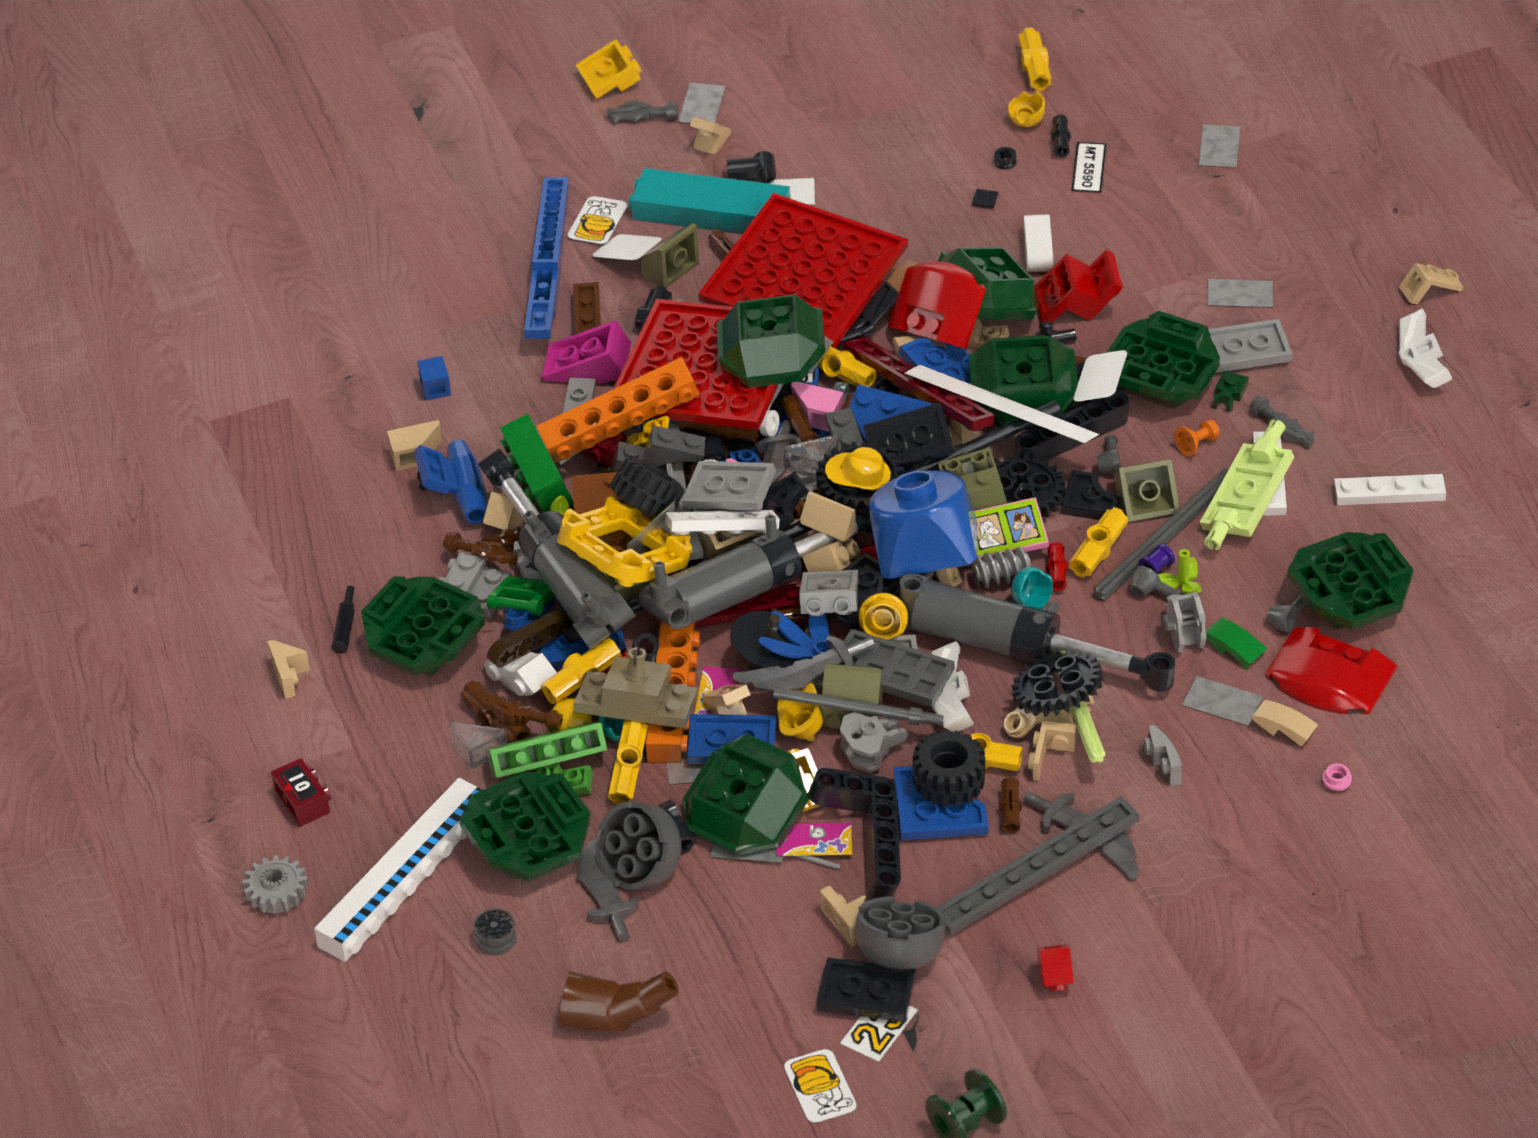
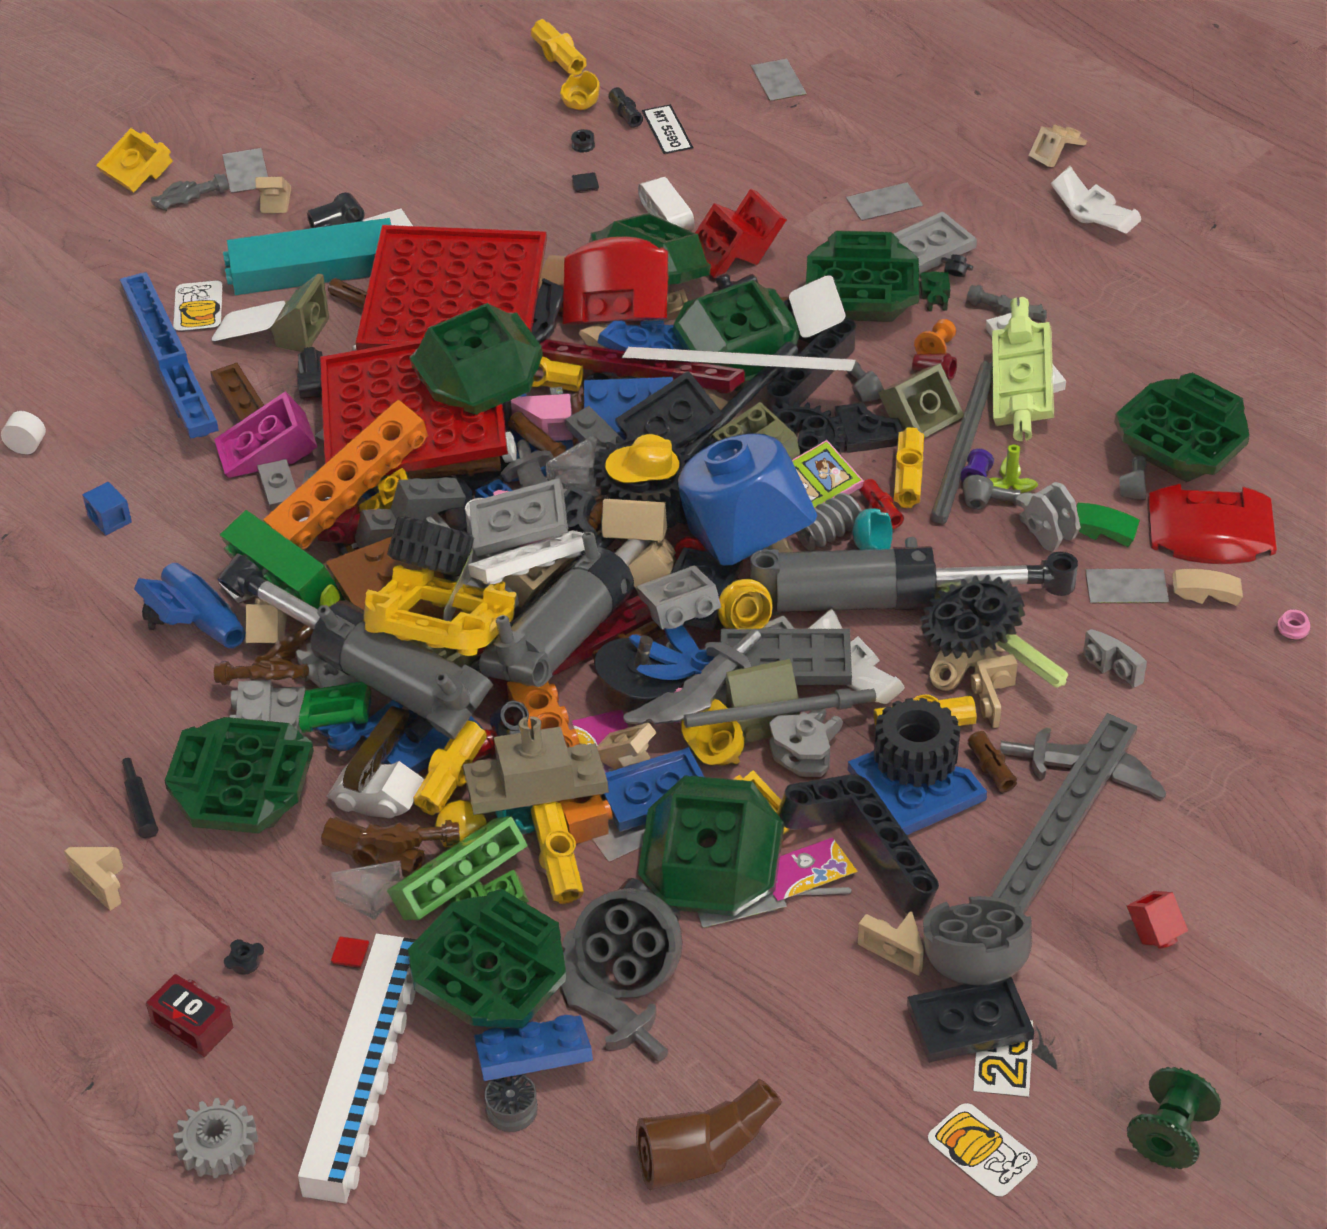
camera: 25 degrees left, 0 degrees up
tan slope [387,420,442,471] -> none
white plate [1334,474,1446,505] -> none
none -> white piece [1,411,46,454]
none -> black plate [224,939,264,975]
none -> red piece [331,936,370,968]
none -> blue plate [474,1015,593,1081]
none -> dark red cone [912,353,957,380]
none -> black plate [941,254,973,277]

